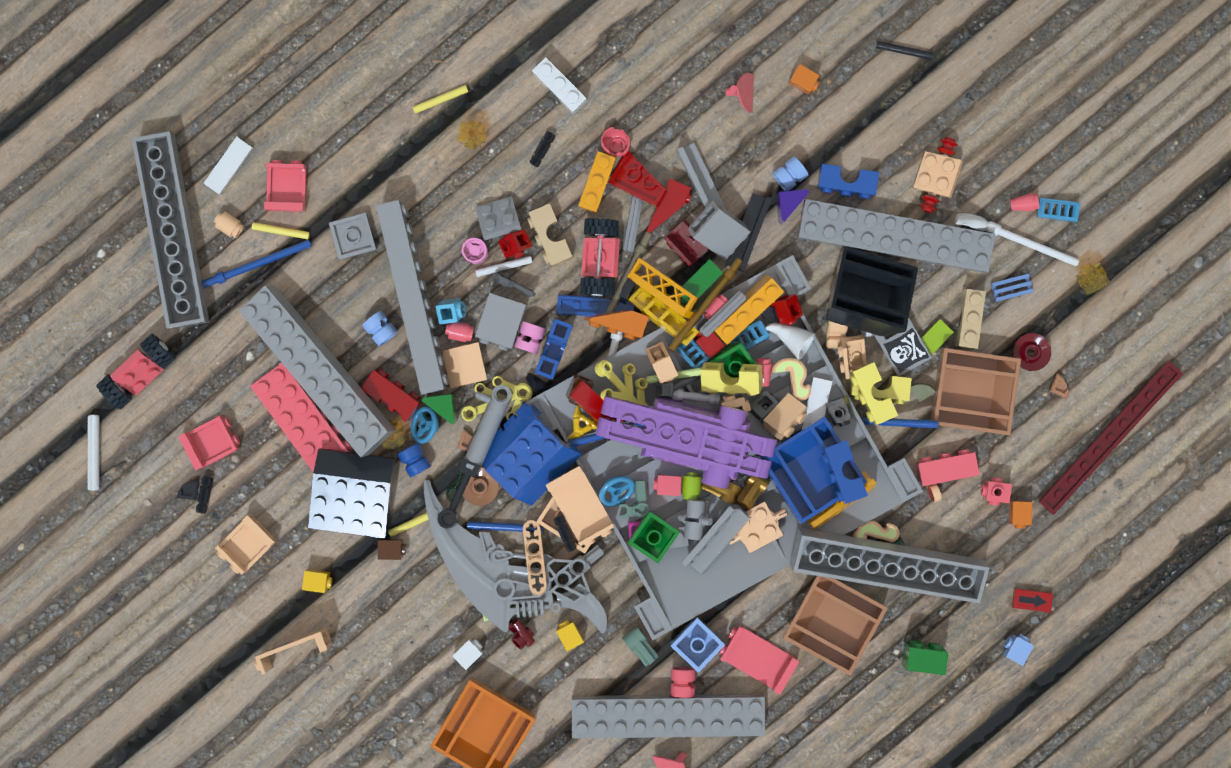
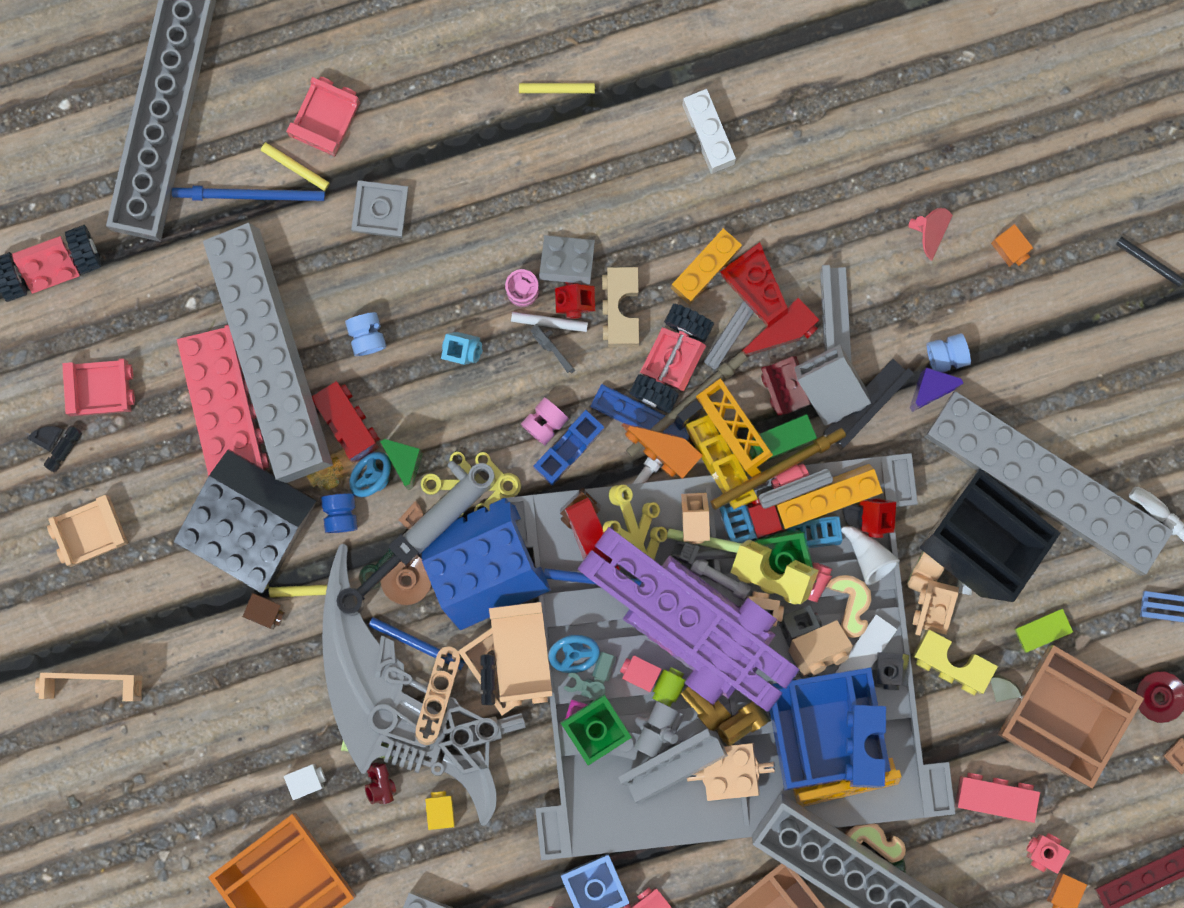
camera: 25 degrees right, 5 degrees down
white tile [203,136,253,195] -> none
light nougat brick [214,211,244,238] -> none
yellow brick [302,569,332,593] -> none
light grey brick [376,200,449,395] -> none
light nougat slope [442,342,487,388] -> none
coral brick [445,321,474,343] -> none
clear yellow brick [457,120,487,150] -> none
light grey brick [475,293,527,351] -> none
black tile [526,373,550,393] -> none
black axle [529,131,555,167] -> none
yellow piece [566,406,597,439] -> none
coral hair [601,127,631,157] -> none
sand green piece [622,626,659,666] -> none
blue arch [817,164,879,199] -> none
light yellow arch [850,362,898,425] -> none
blue bar [862,417,939,428] -> none
flag [874,318,932,377] -> none
light nougat plate [913,137,963,214] -> none
light nougat tile [927,484,942,503] -> none
tan arch [955,289,986,349] -> none

